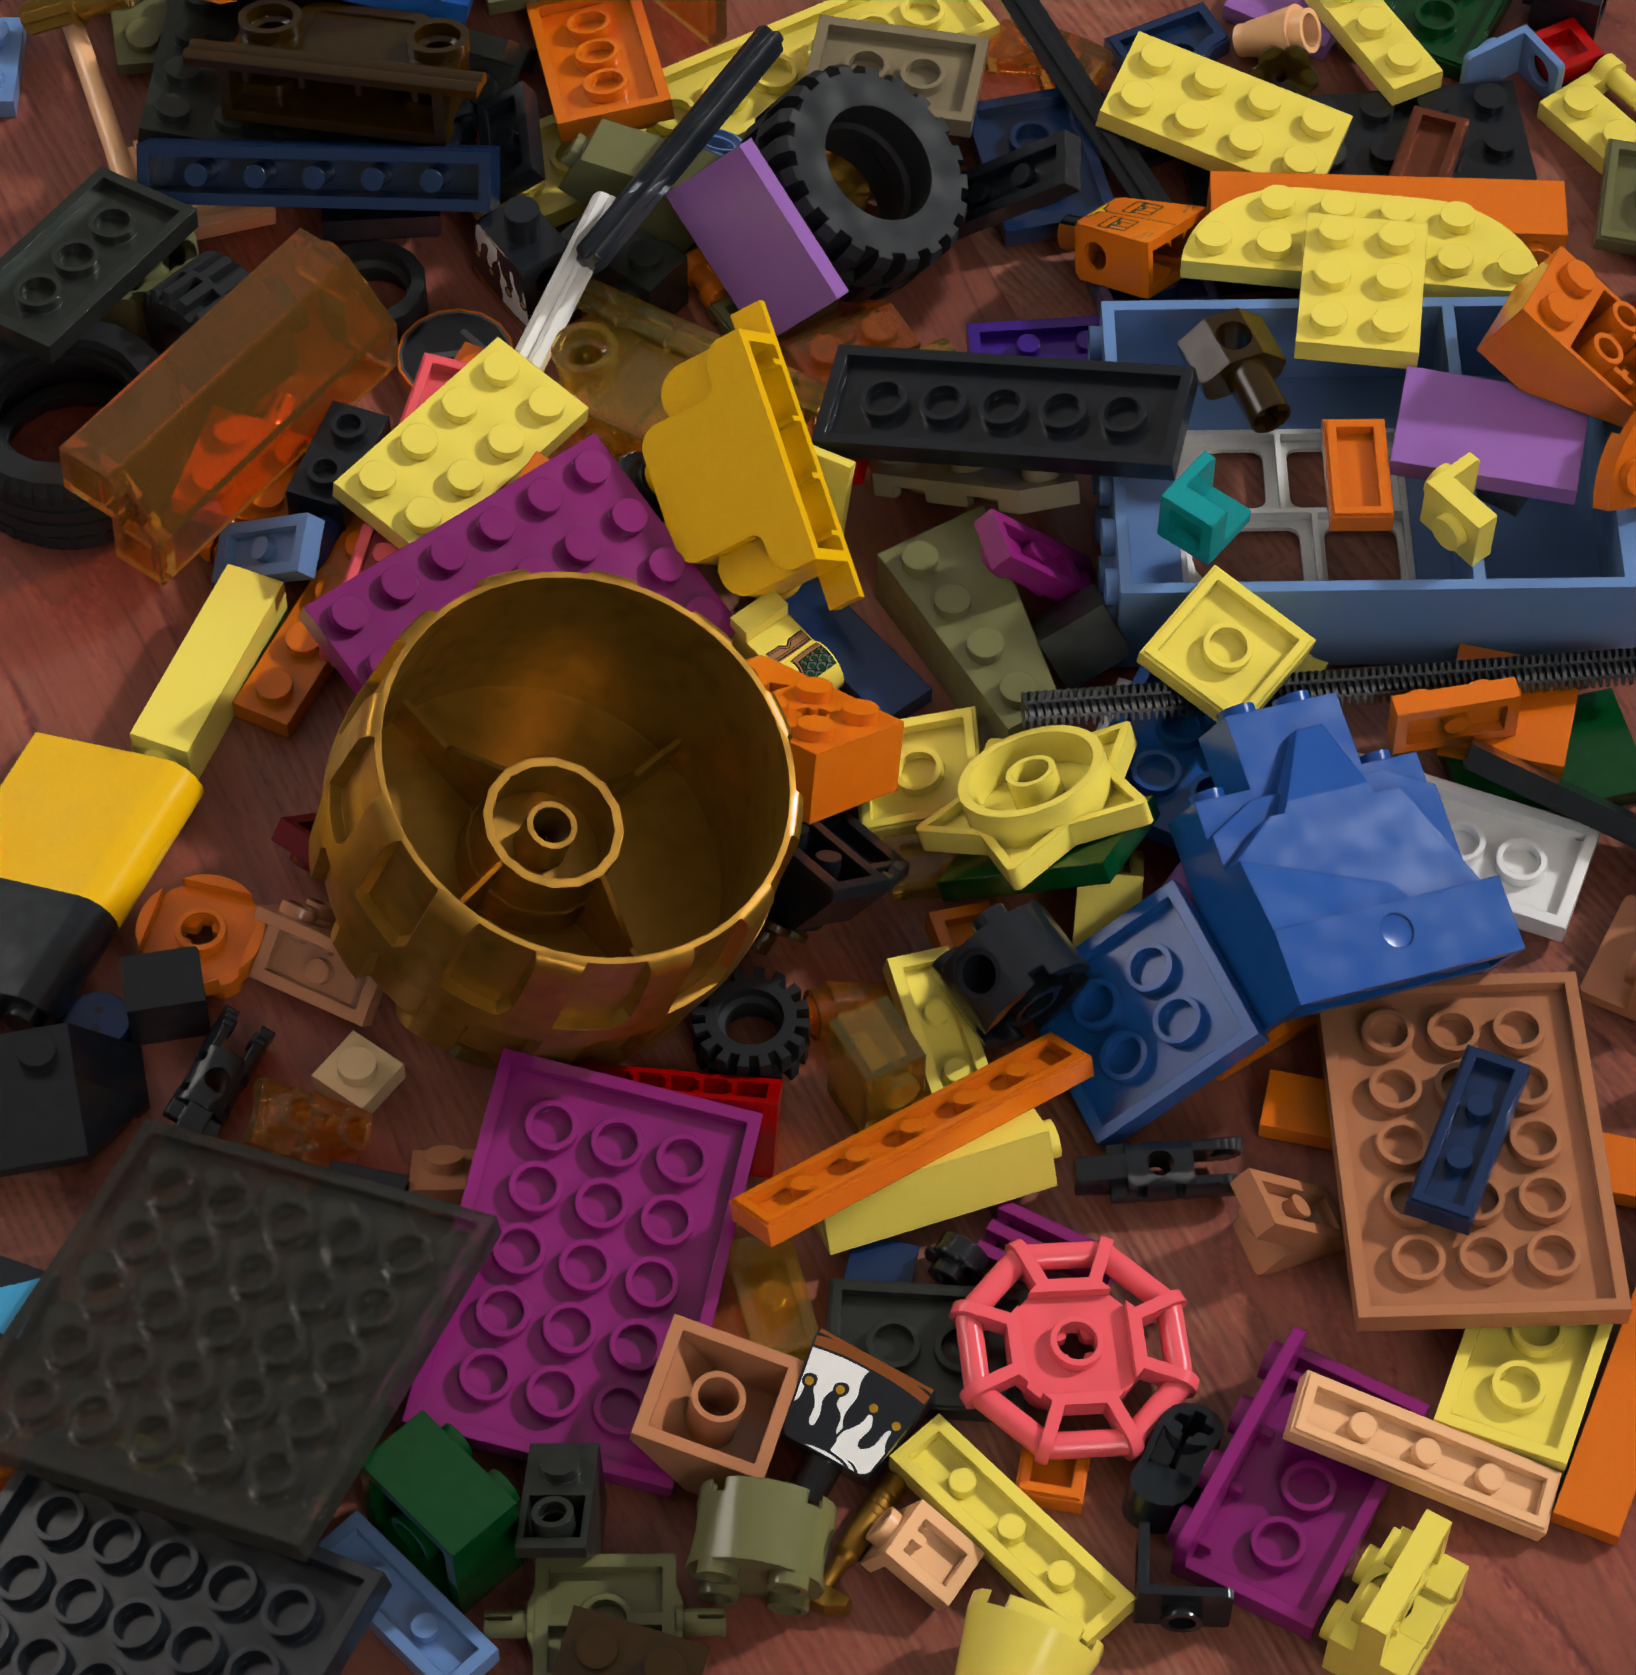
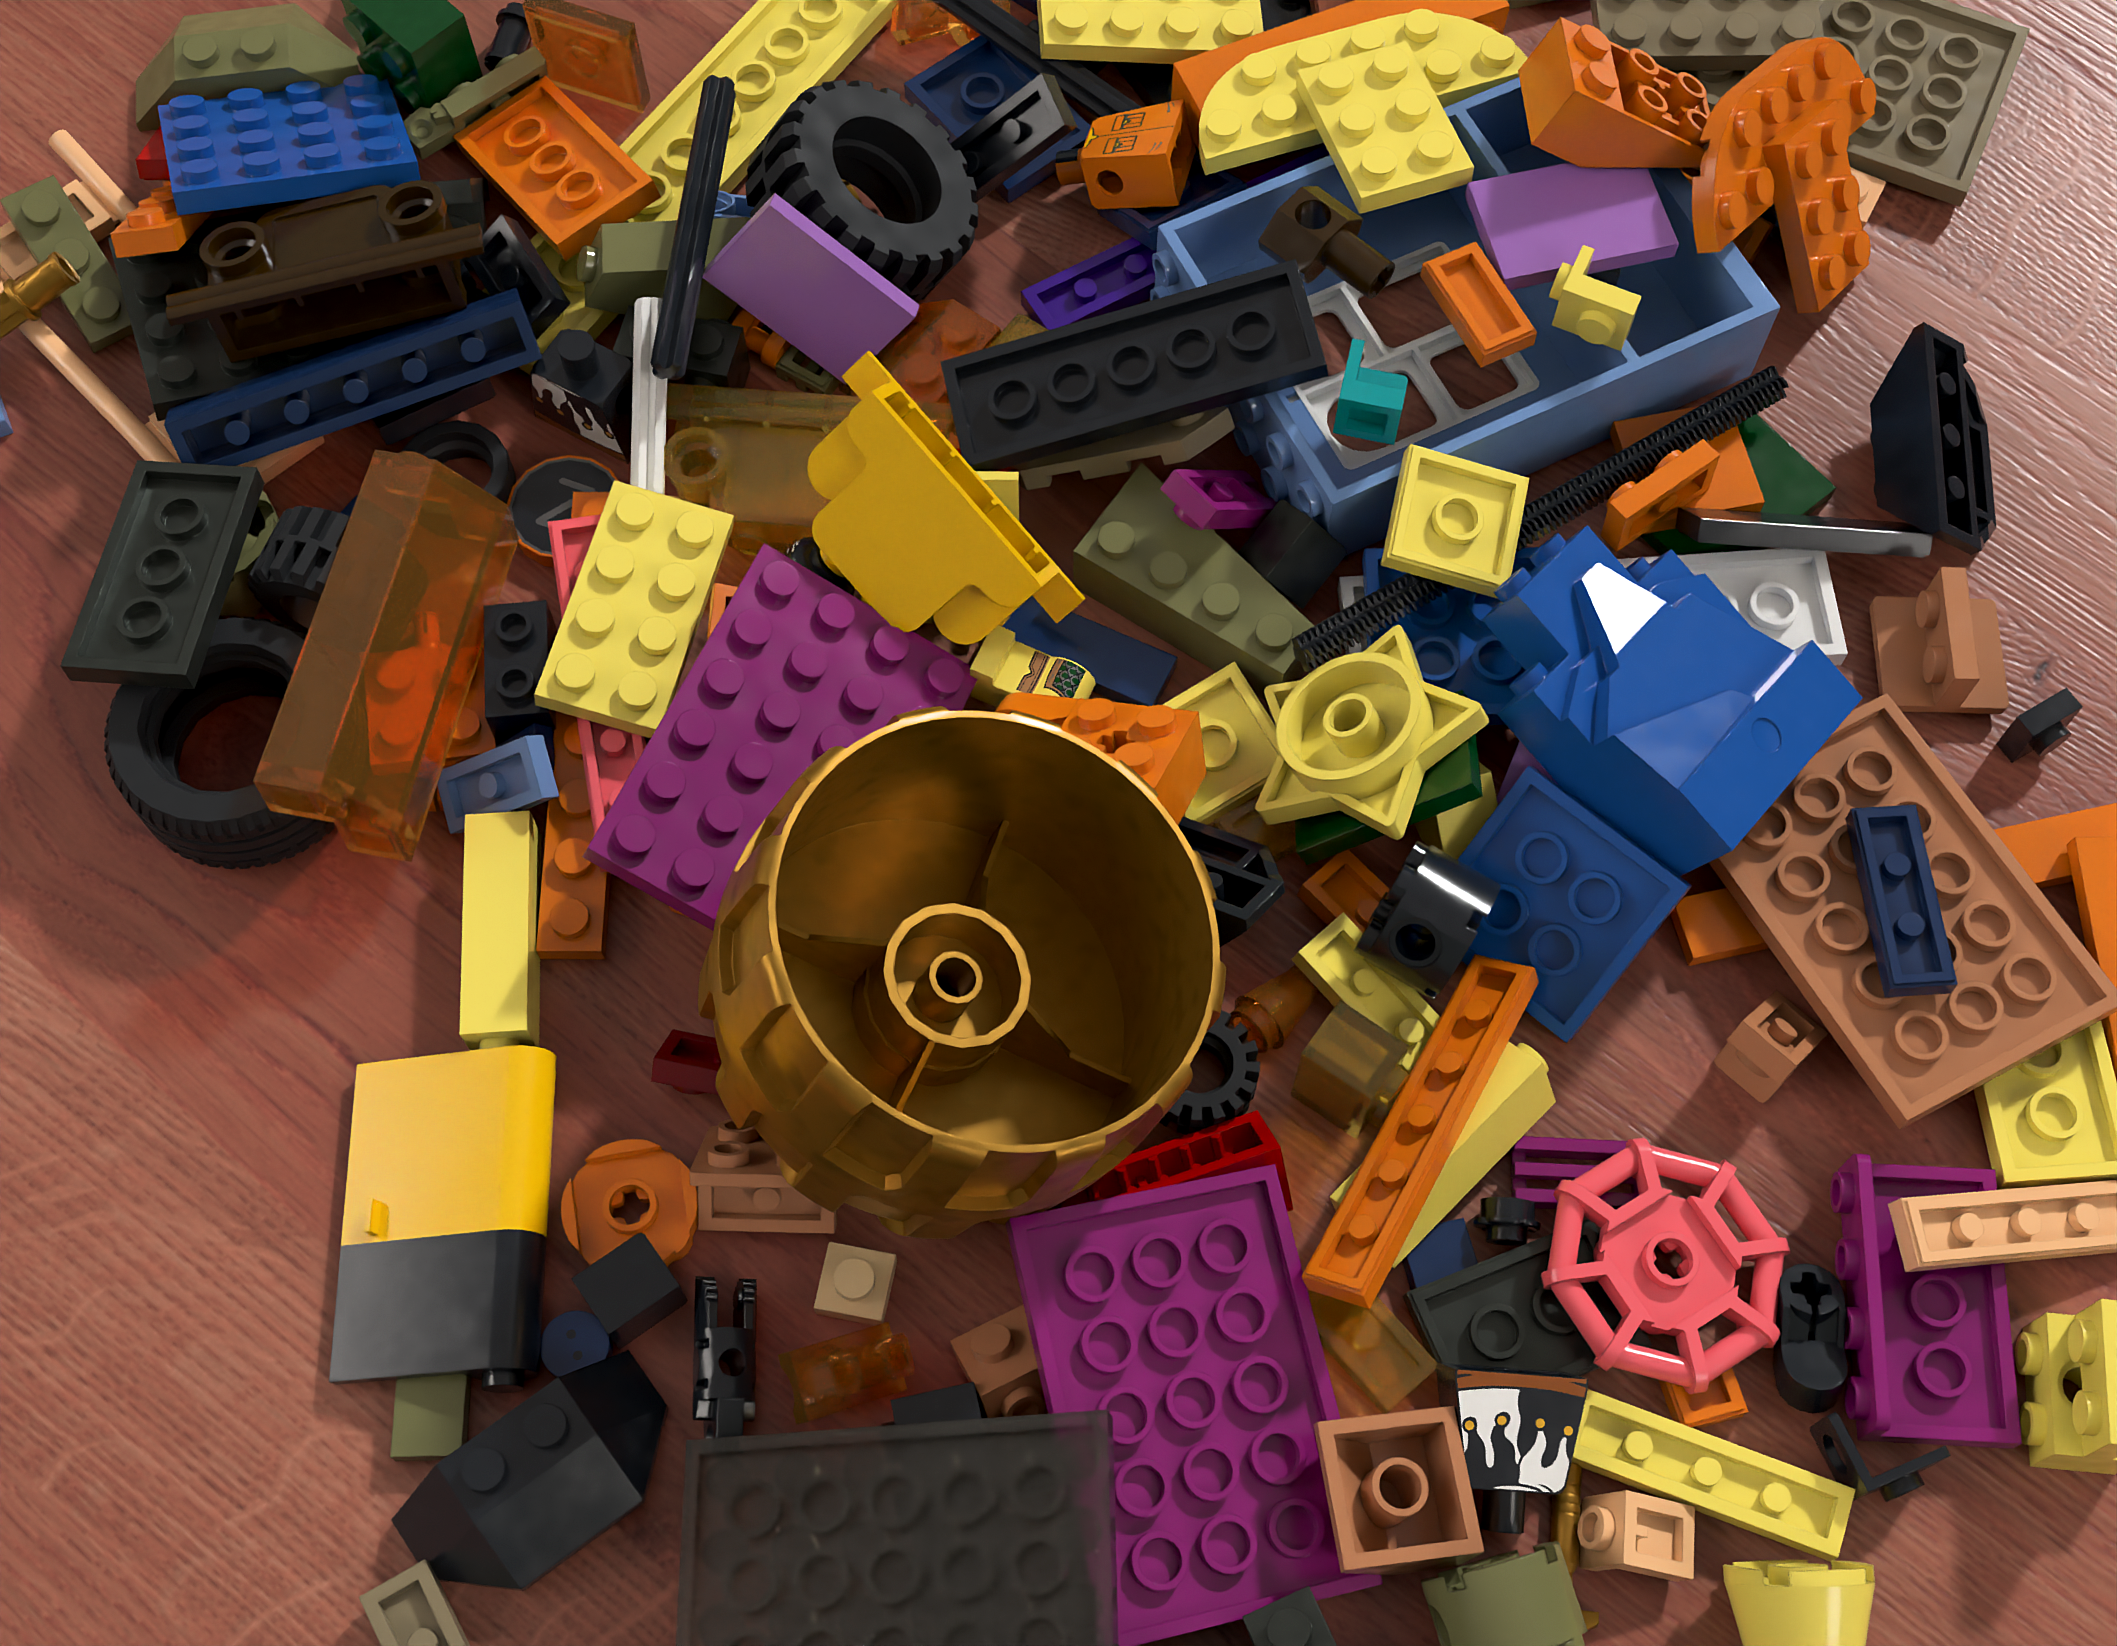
camera: 25 degrees left, 10 degrees up
dark tan plate [805,15,989,138] -> none
black hinge [1072,1136,1243,1204] -> none

